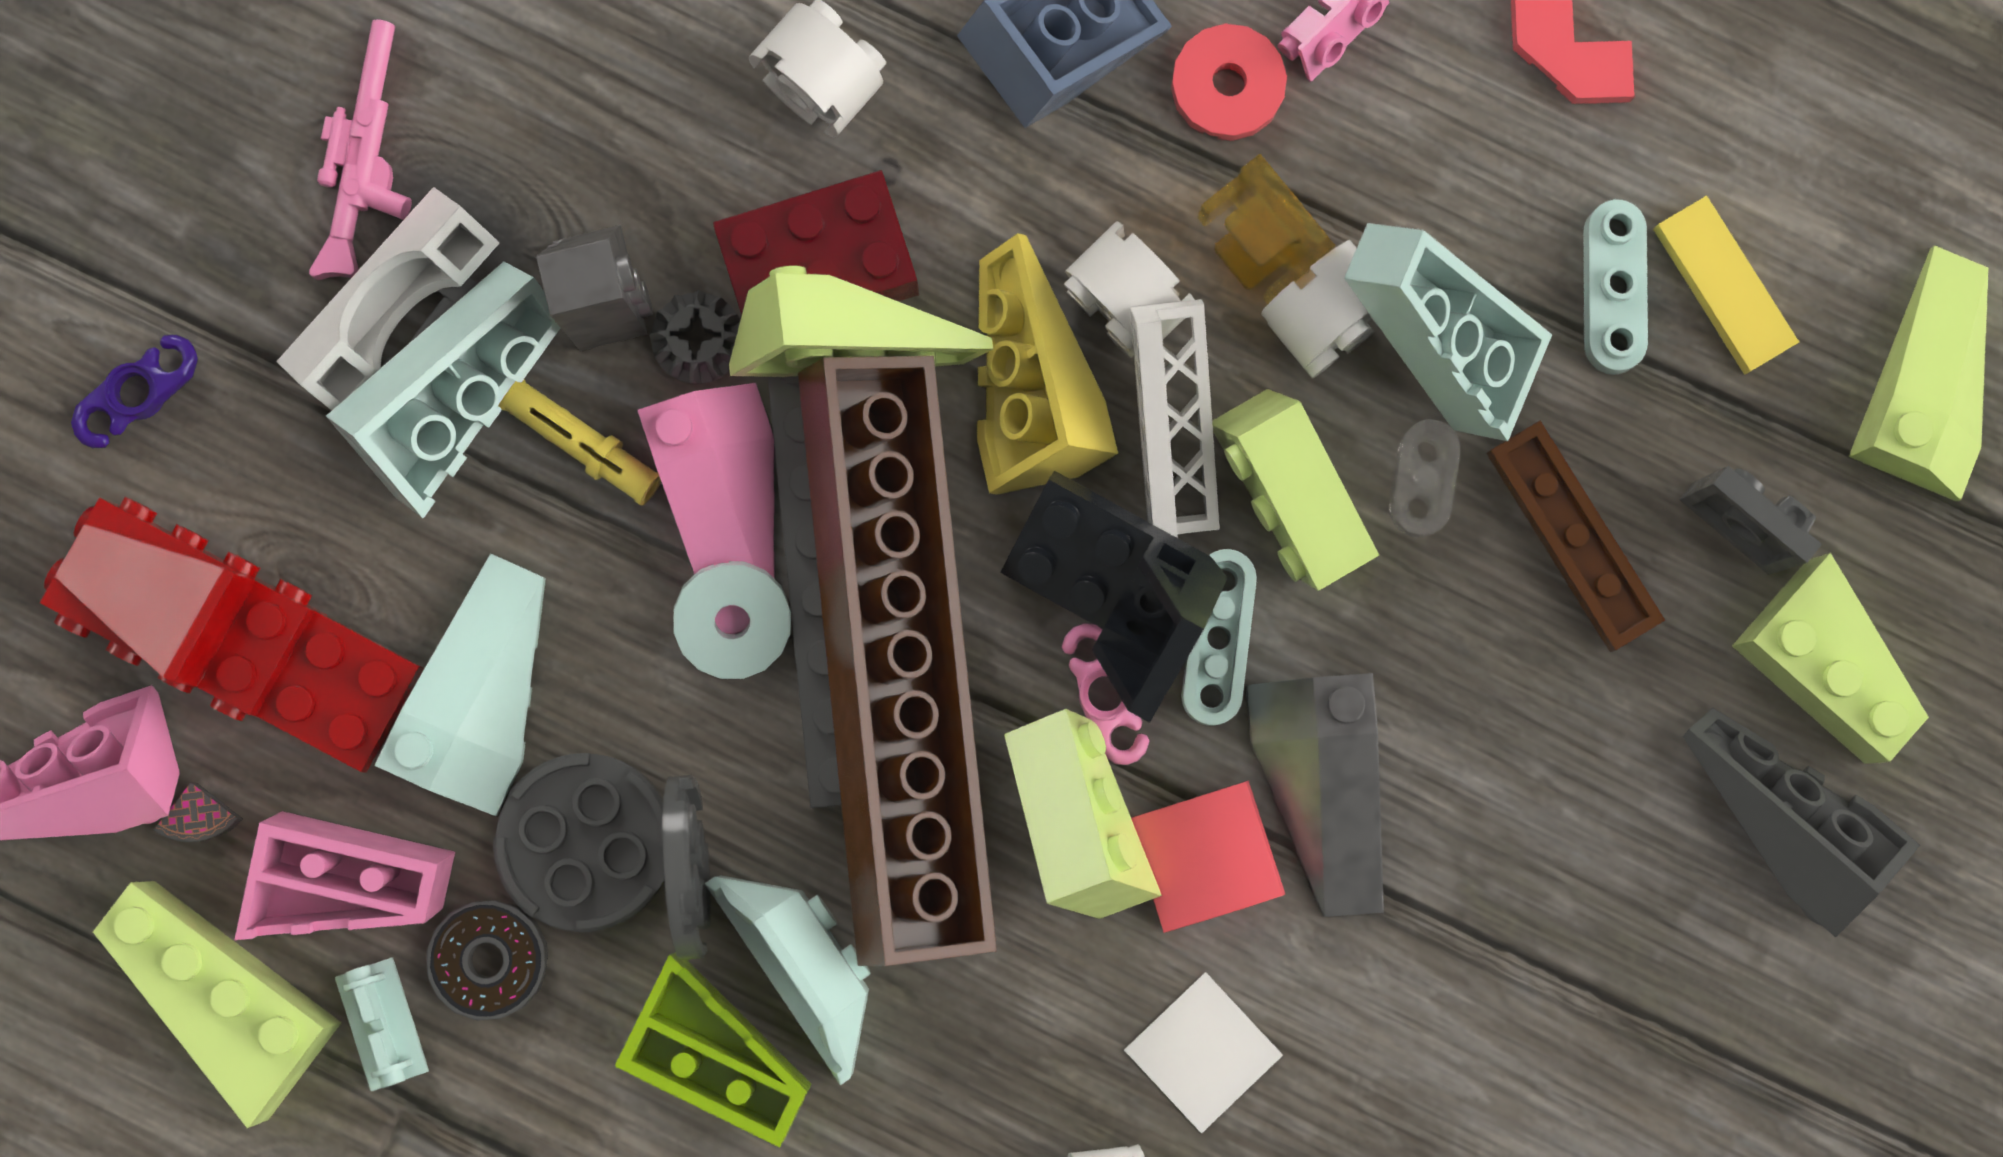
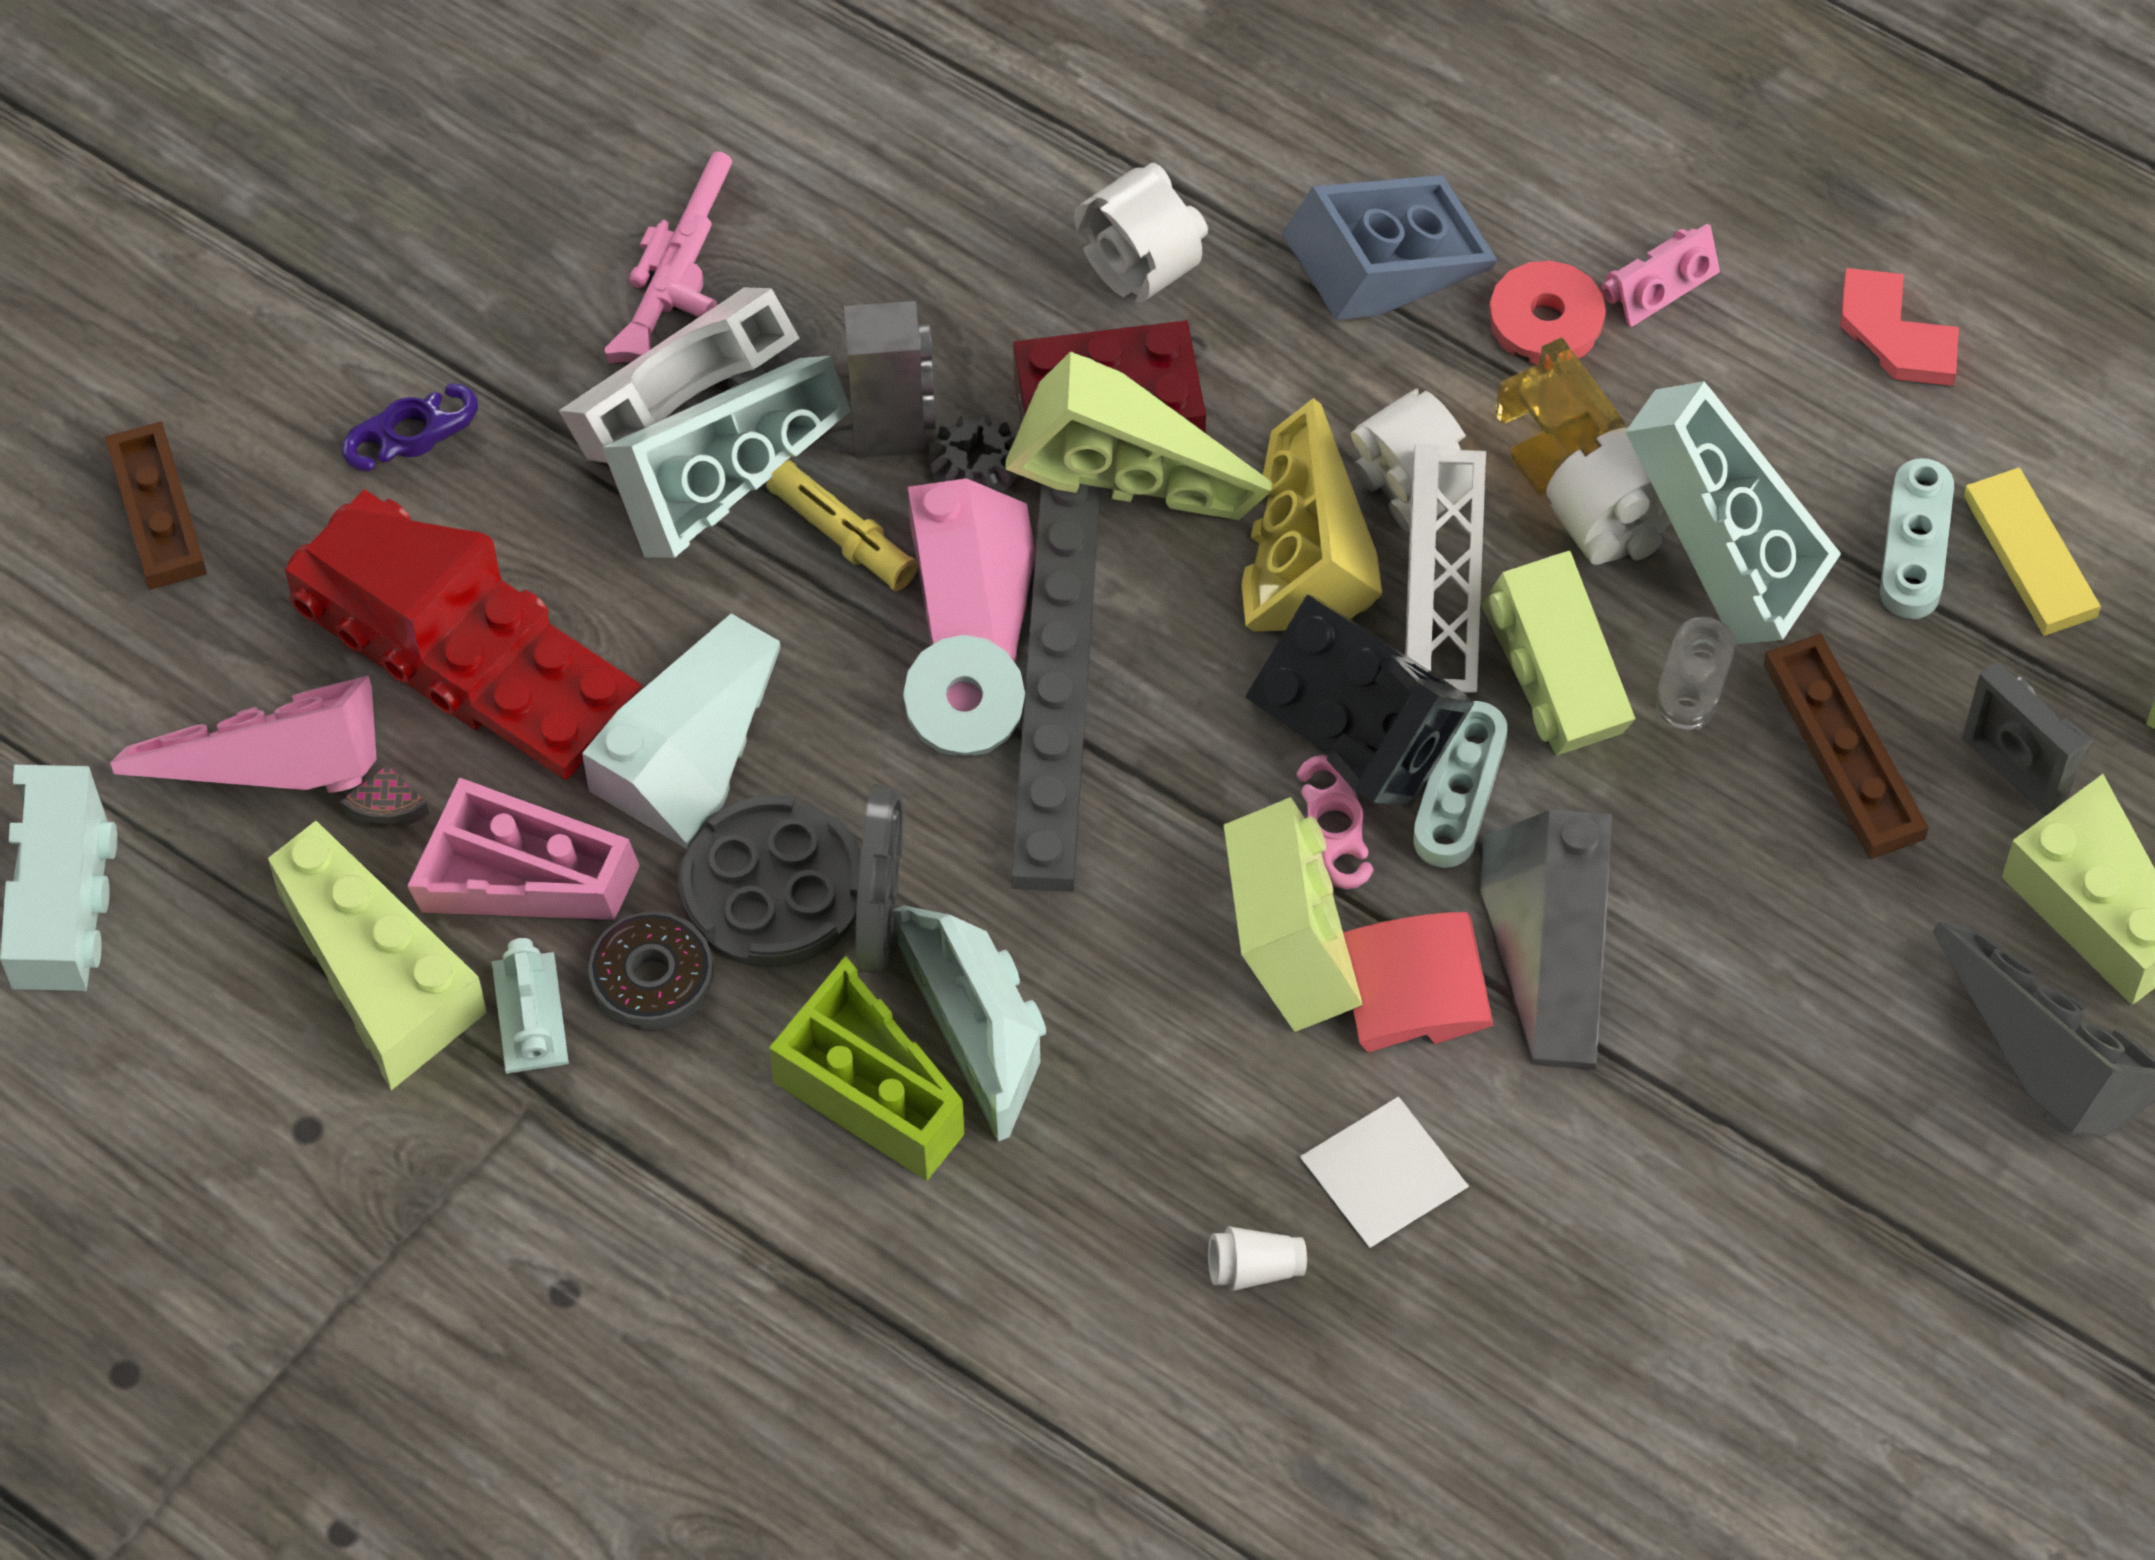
camera: 15 degrees right, 25 degrees down
reddish brown brick [798,356,997,966] -> none

